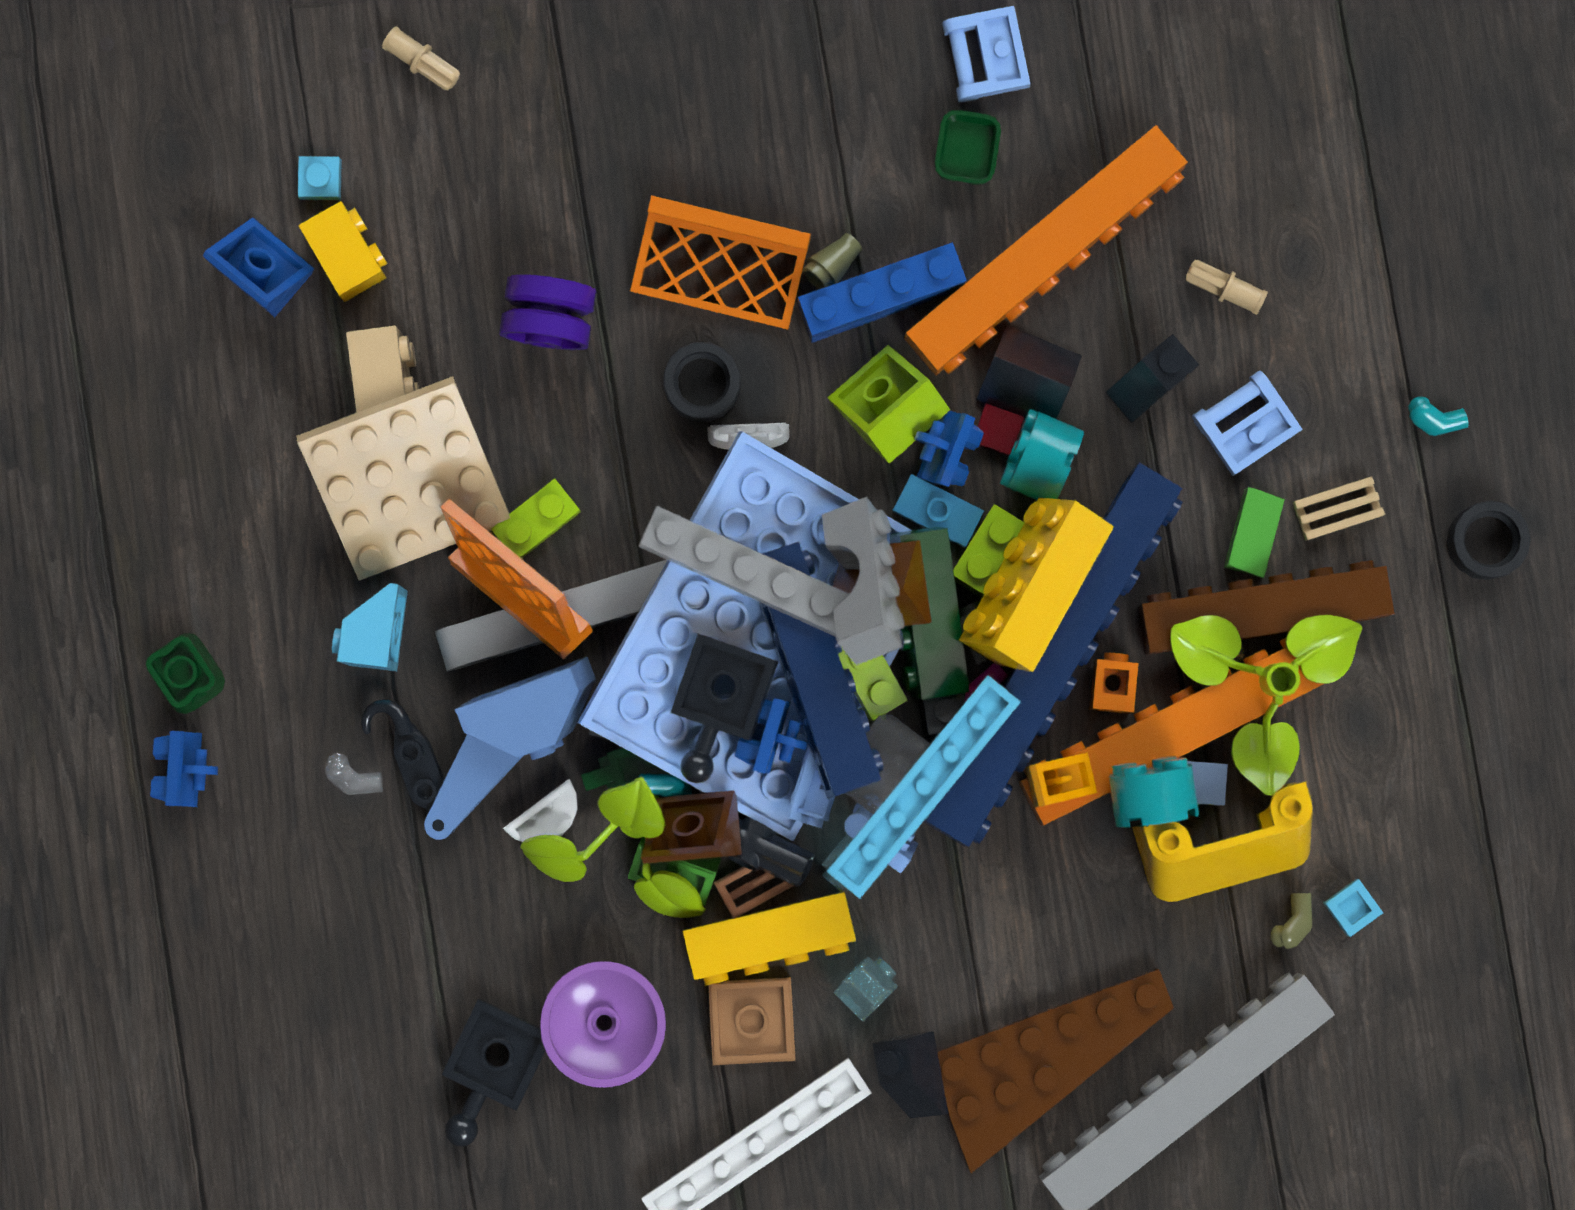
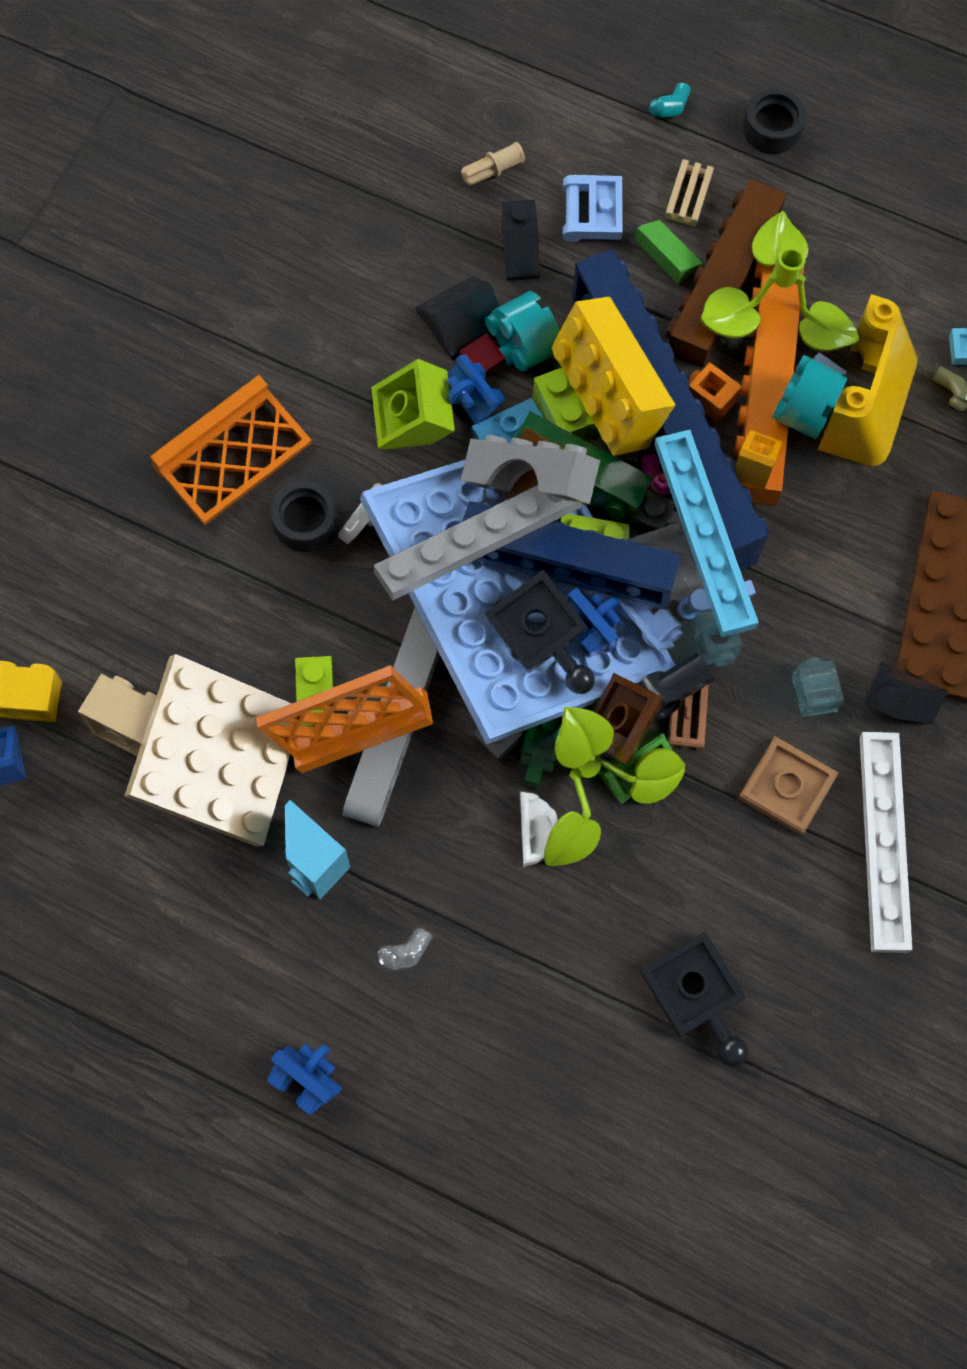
camera: 55 degrees left, 15 degrees down
dark green piece [146,633,225,714] -> none
medium blue slope [361,657,596,840] -> none
dark purple wheel [499,274,596,350] -> none
medium lavender dish [540,961,666,1088] -> none
yellow brick [683,891,856,985] -> none
blue brick [798,242,967,343] -> none
olive cone [803,233,862,290] -> none
orange brick [905,125,1188,376] -> none
dark green piece [935,110,1001,185] -> none
light blue plate [942,6,1030,102] -> none

